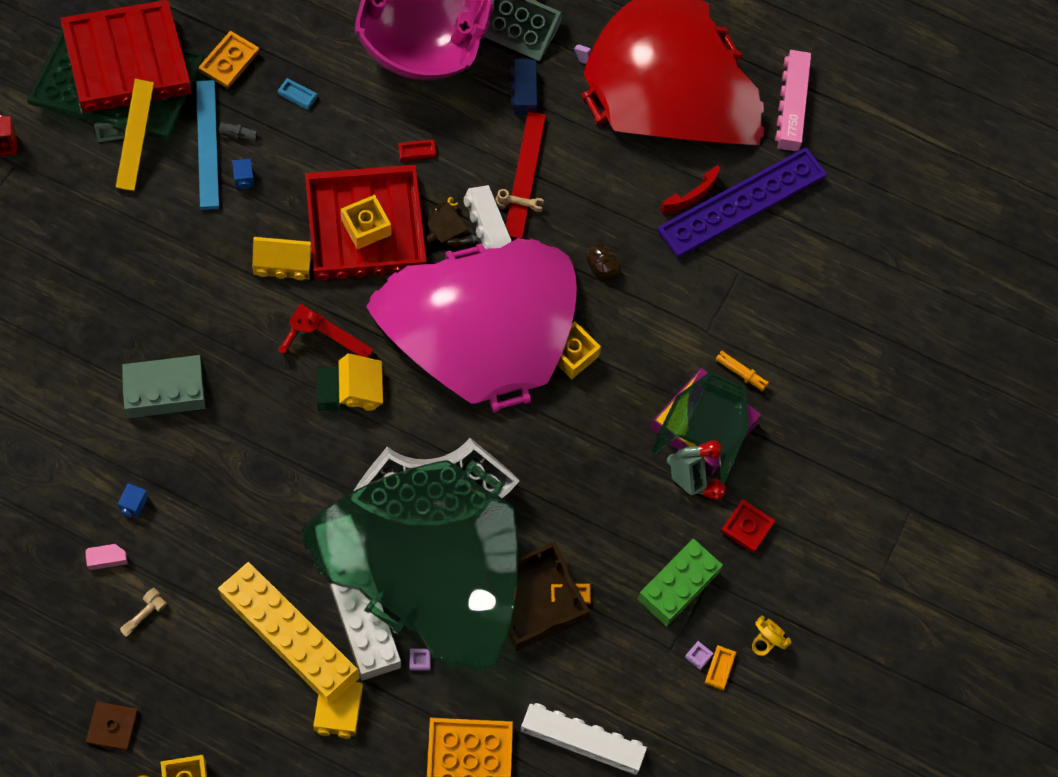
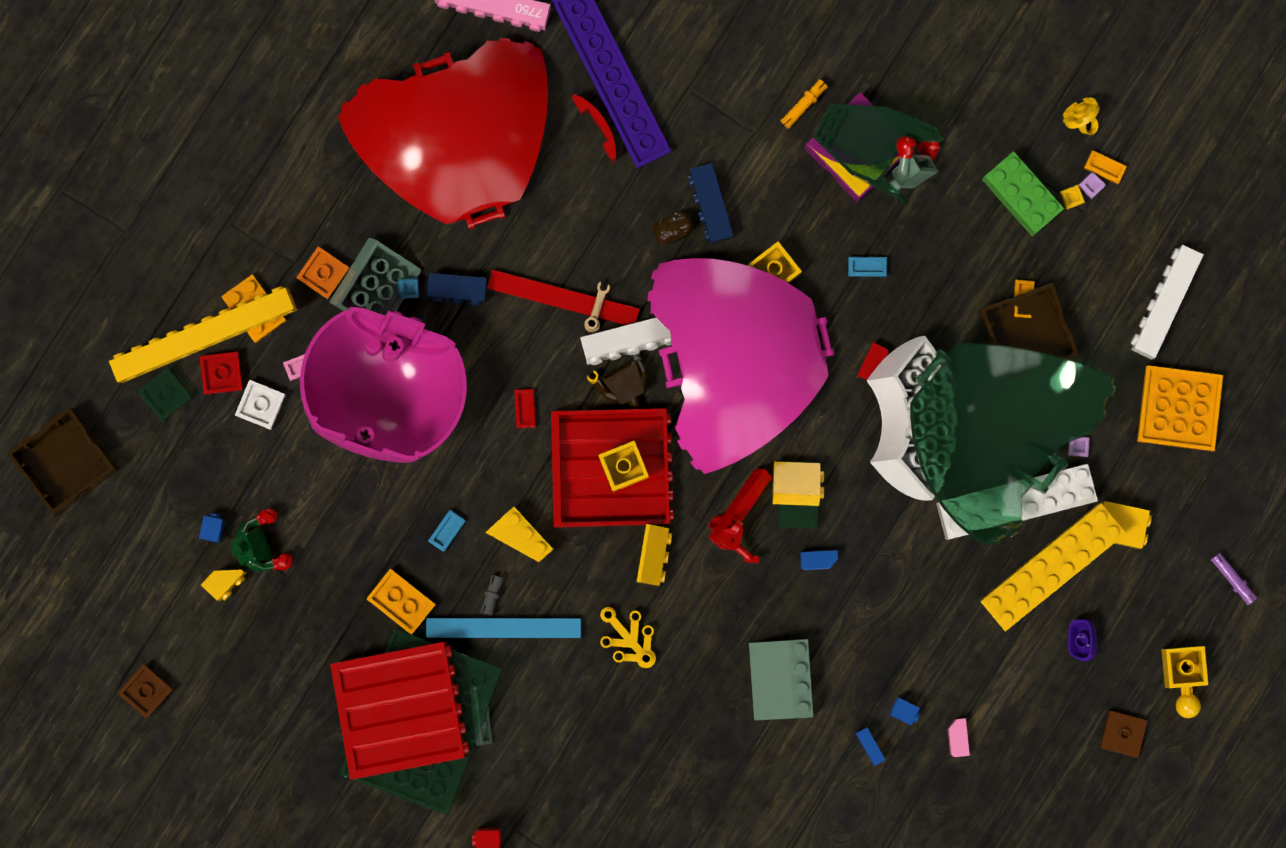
camera: 80 degrees left, 20 degrees up
yellow tile [116,79,154,191] -> none
tan brick [120,588,167,637] -> none
blue brick [232,158,254,189] -> none
lavender tile [574,45,592,64] -> none
red plate [721,499,775,553] -> none
none -> dark azure tile [398,278,419,299]
none -> yellow wedge [485,507,554,563]
none -> yellow plant [600,607,656,668]
none -> dark blue brick [687,163,733,245]
none -> blue piece [800,550,838,570]
none -> dark azure tile [848,257,887,277]
none -> blue piece [855,727,885,766]
none -> red piece [857,342,888,380]
none -> yellow tile [1059,185,1085,210]
none -> dark purple piece [1068,619,1098,661]

